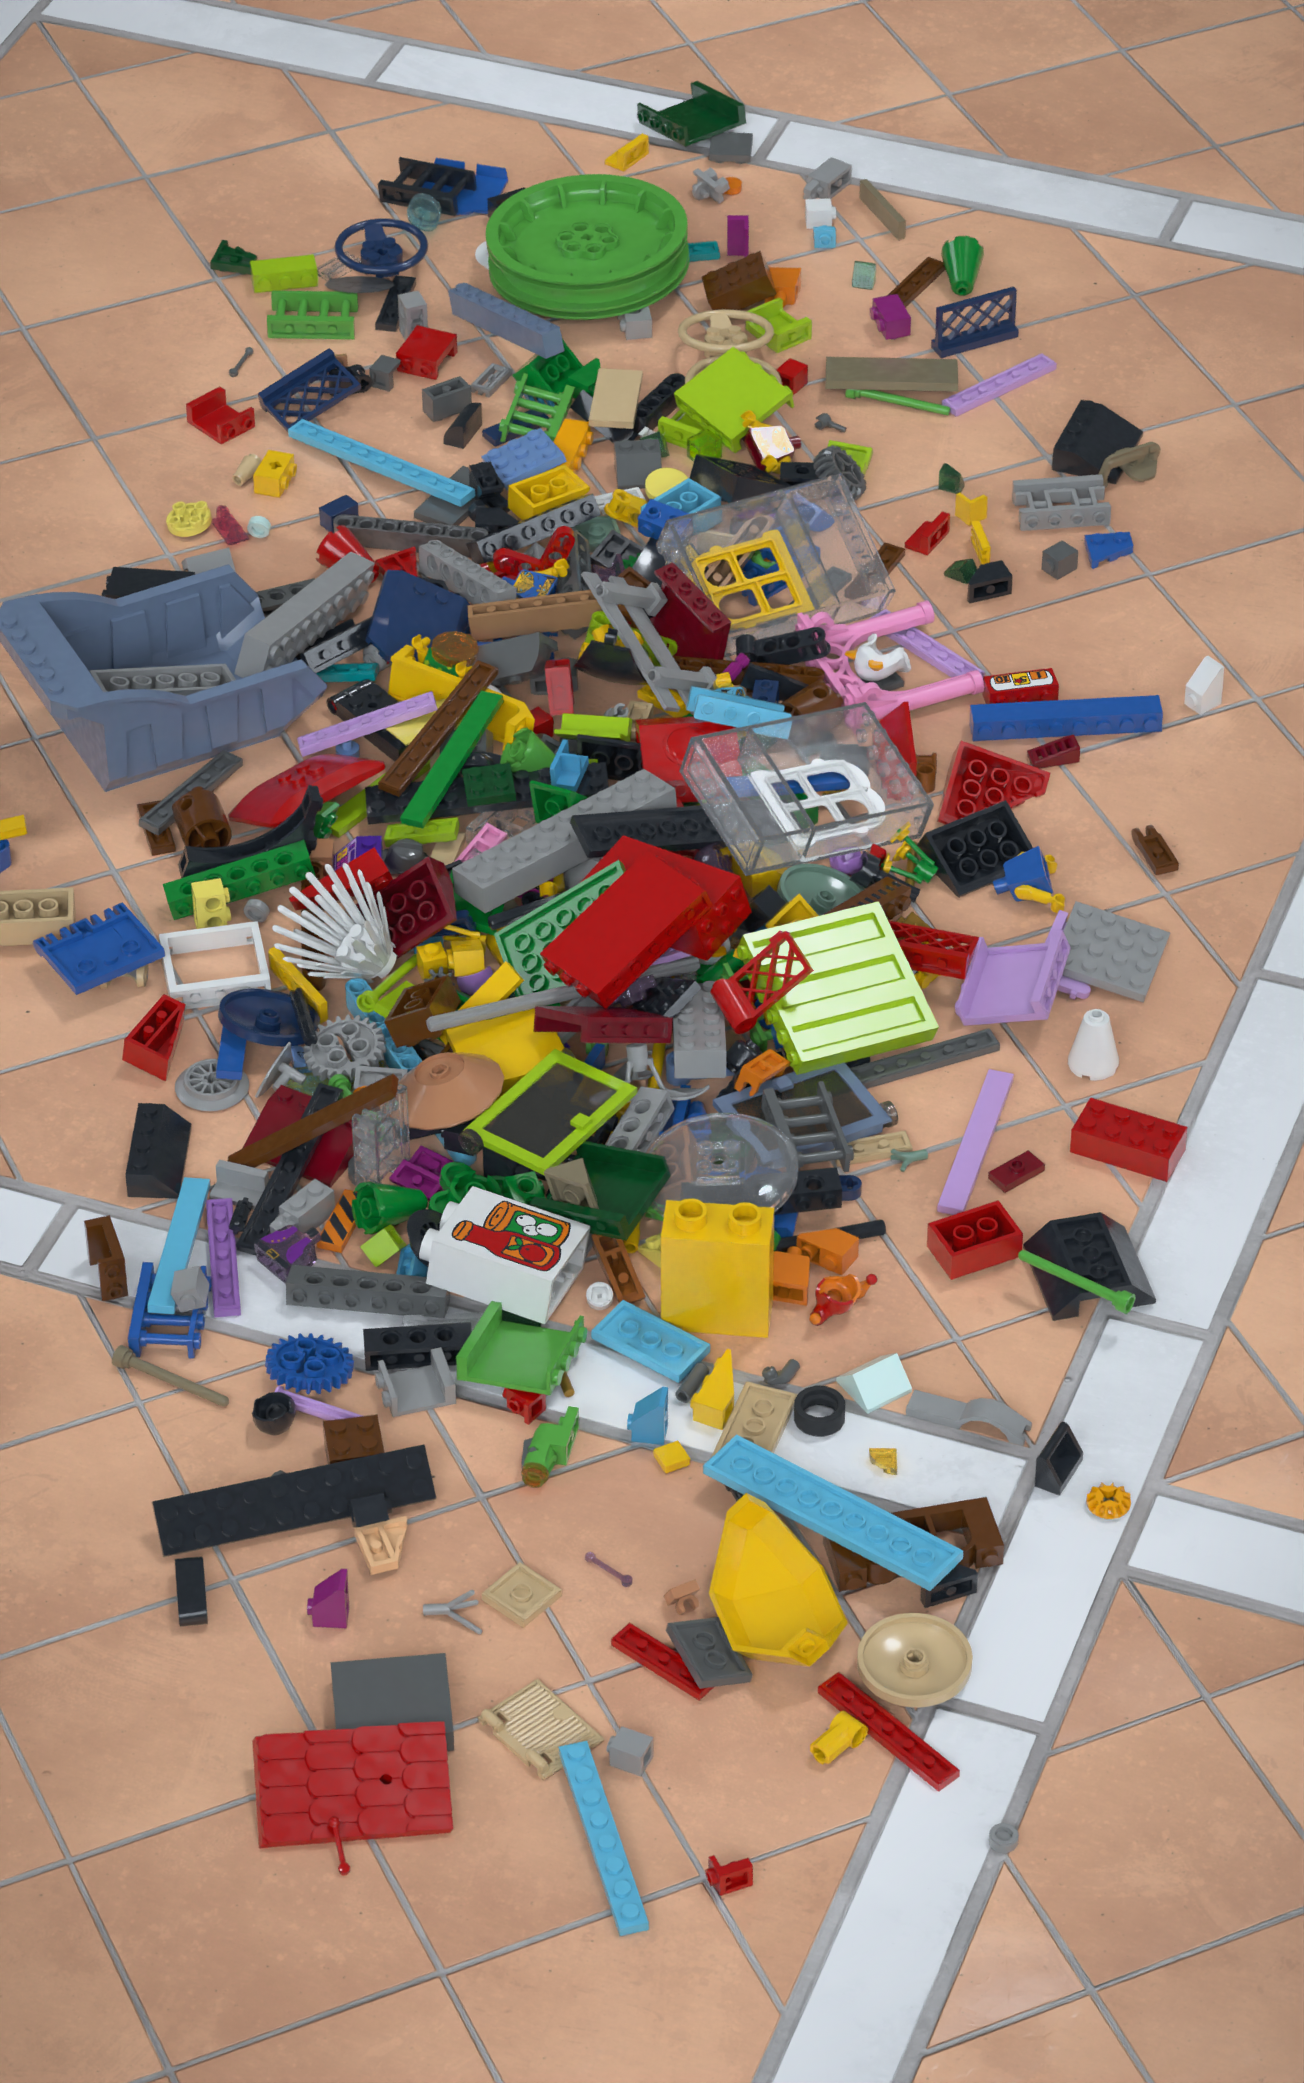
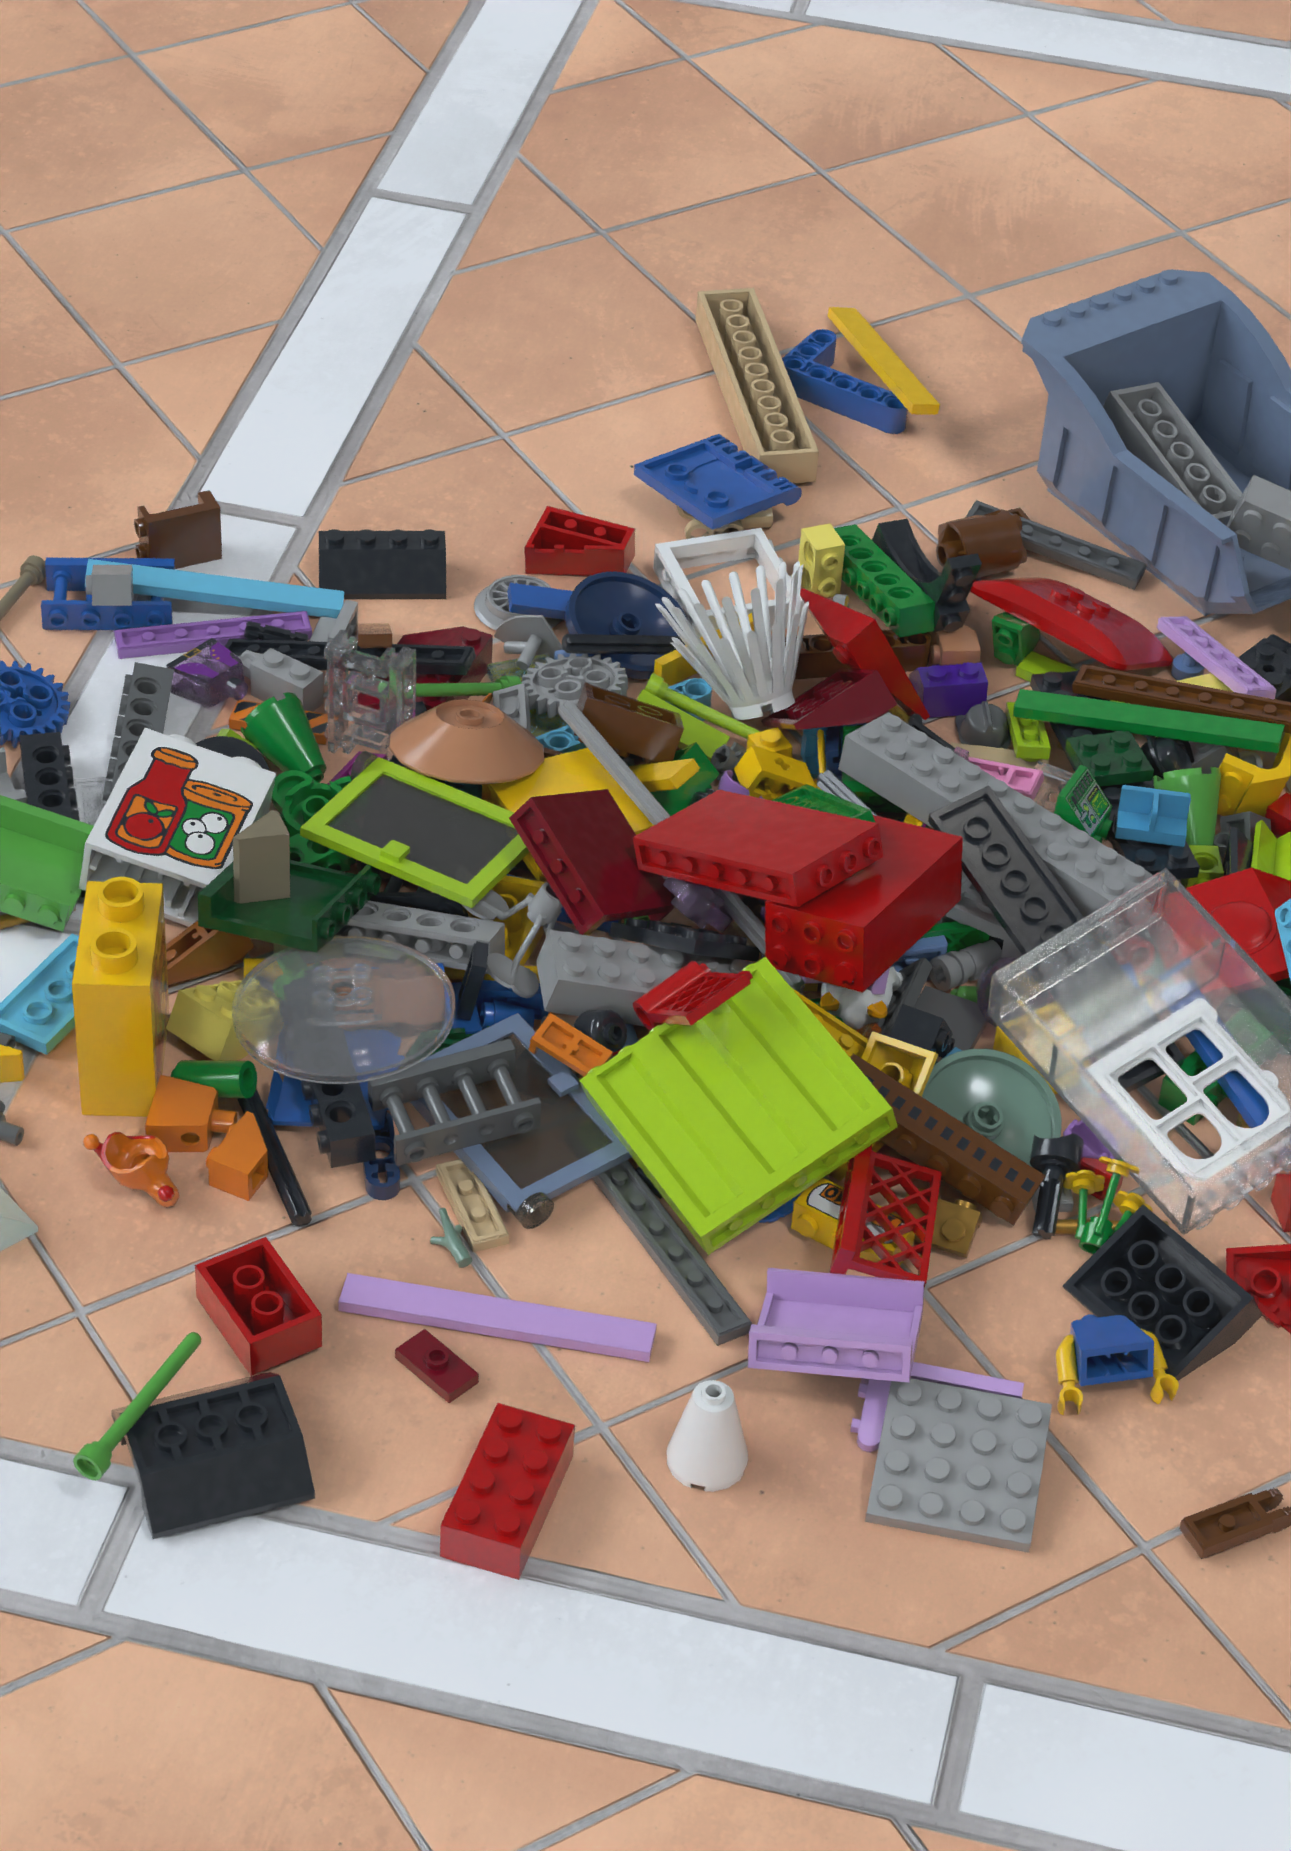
camera: 80 degrees right, 0 degrees up
none -> black tile [457,941,489,1020]

